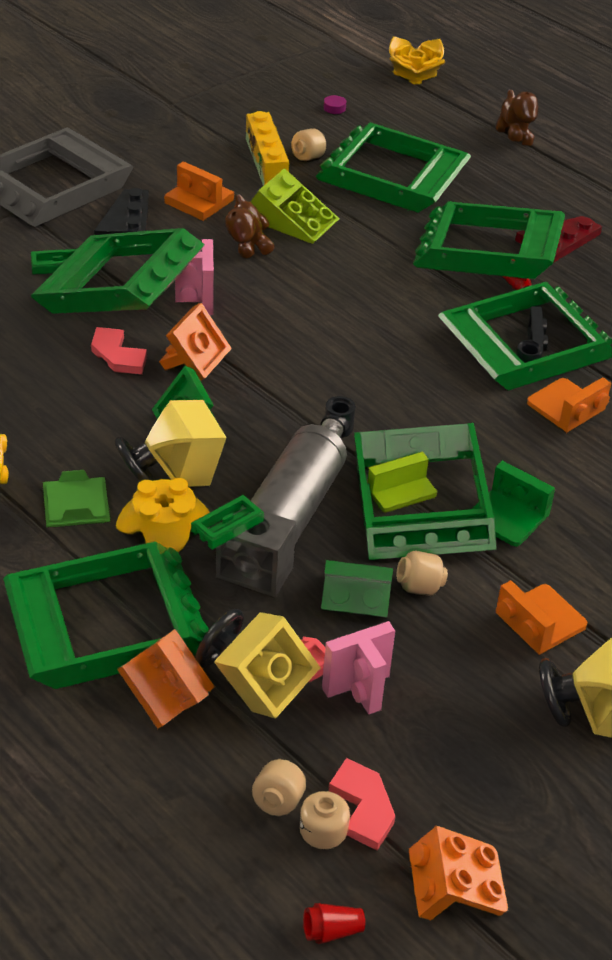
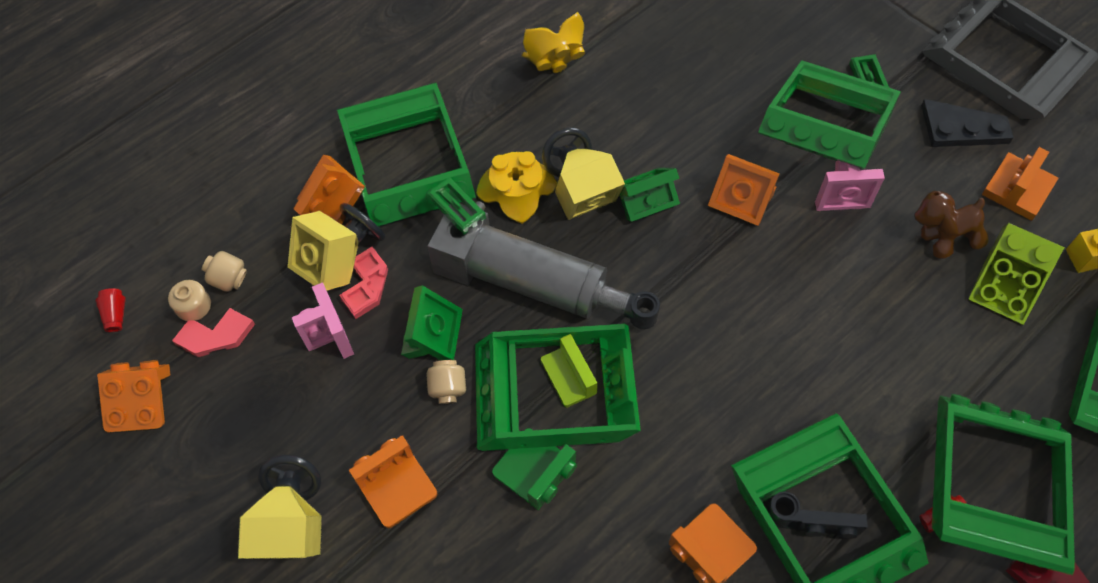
camera: 95 degrees right, 20 degrees up
bright green piece [43,470,110,527] -> none
coral tile [91,327,147,375] -> none

